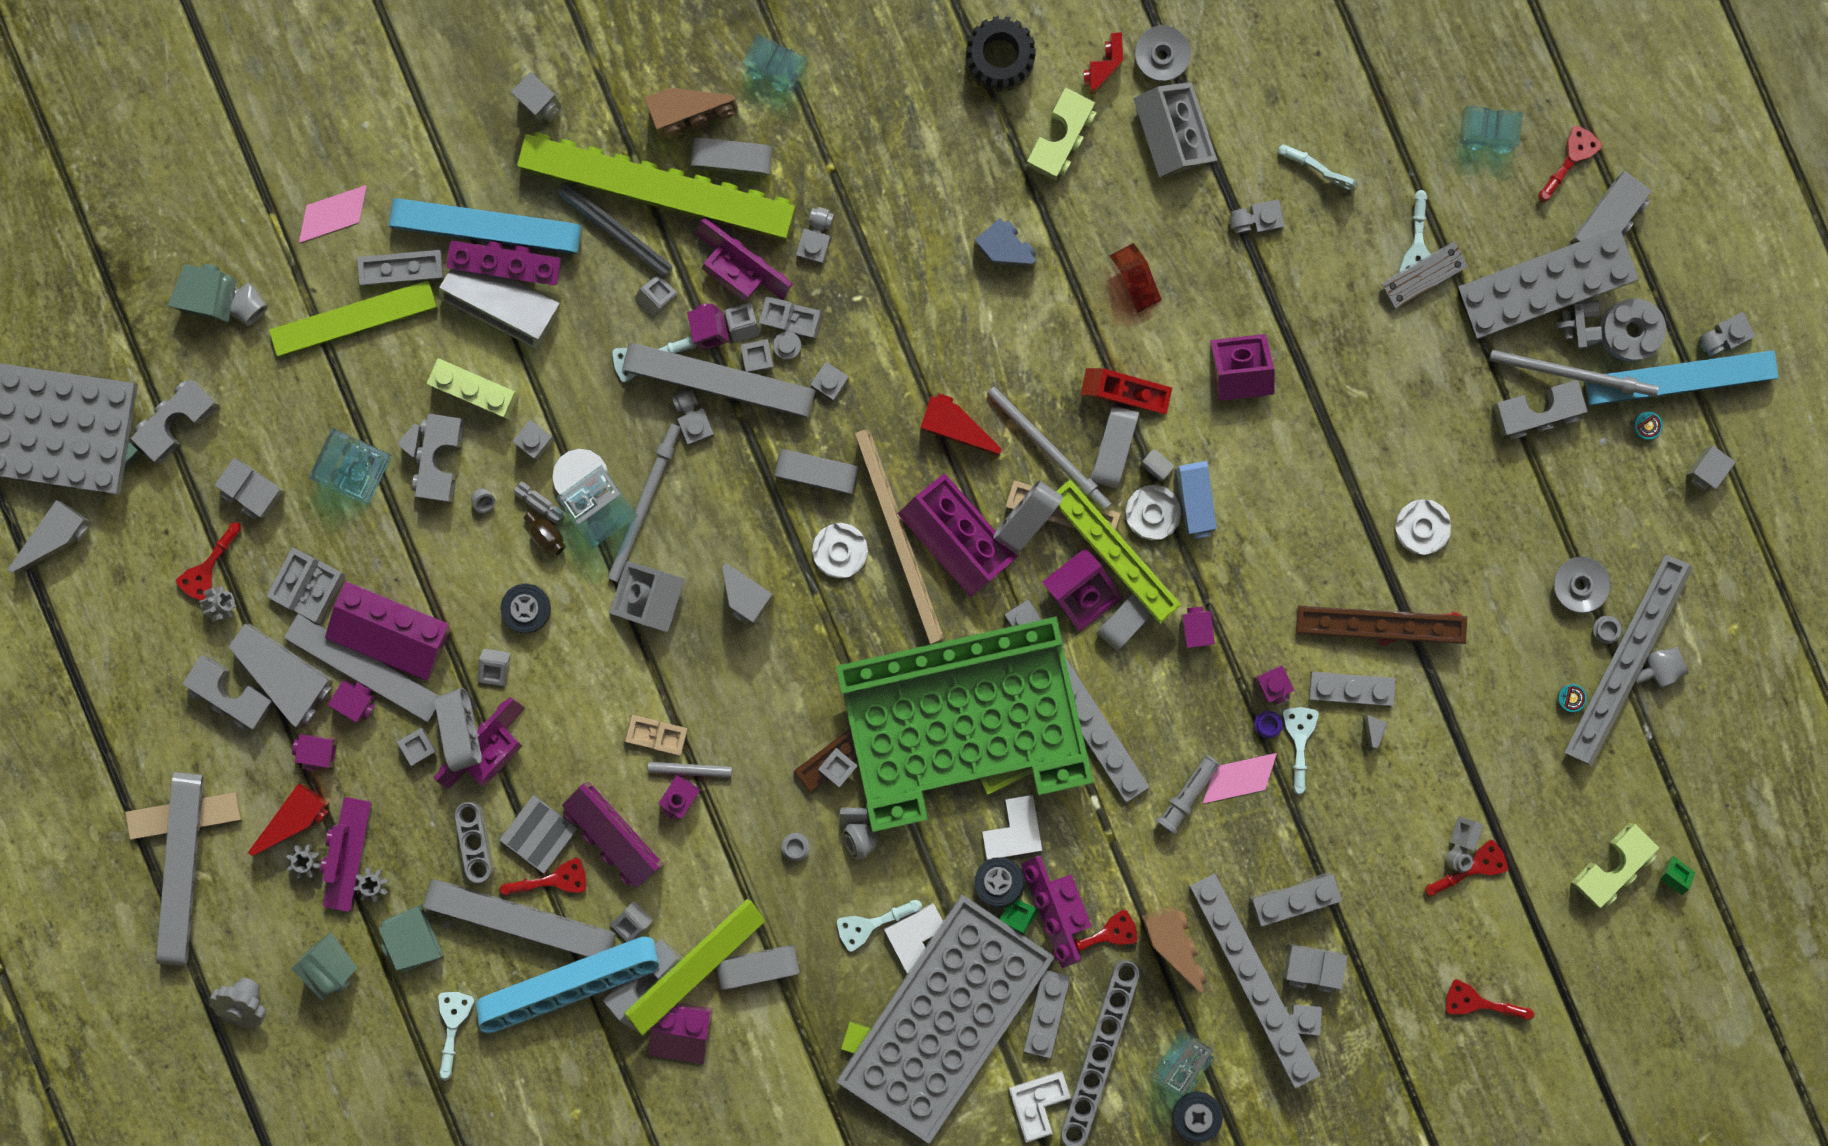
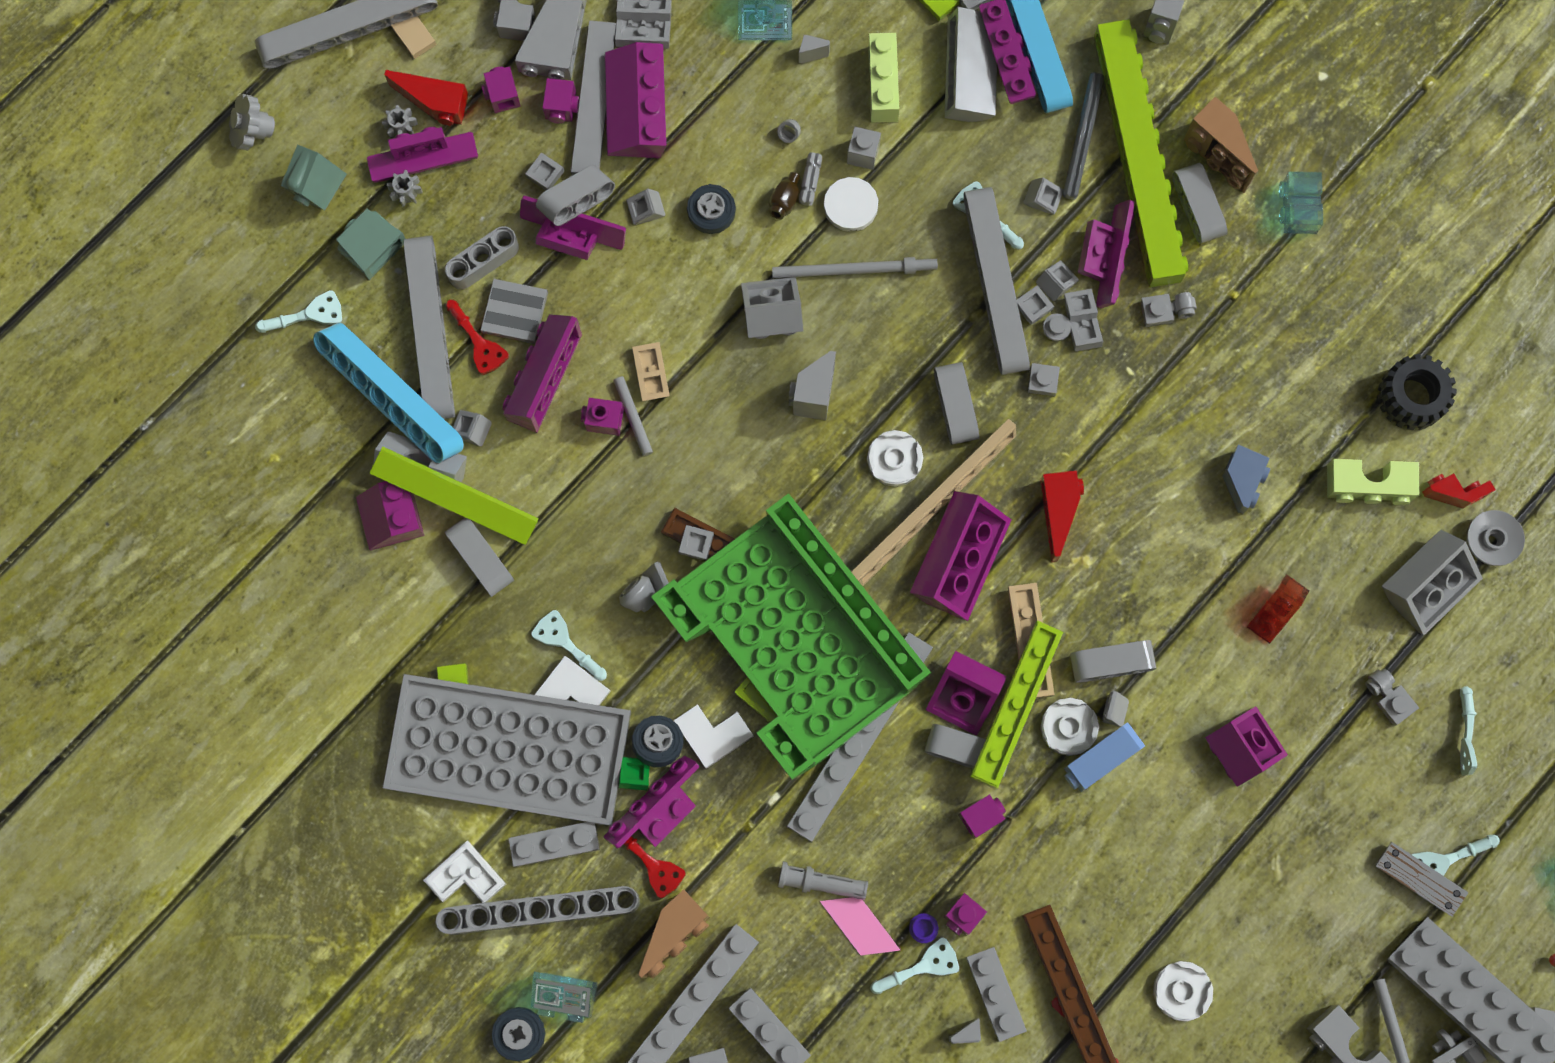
camera: 65 degrees right, 10 degrees down
light grey arch [412,414,465,503] -> none
clear light blue slope [557,465,638,548] -> none
light grey plate [672,388,714,445] -> none
magenta brick [687,303,729,351] -> none
light grey plate [782,833,810,861] -> none
light grey bar [987,386,1112,511] -> none
light grey beam [993,480,1063,554] -> none
red slope [1080,368,1173,415] -> none

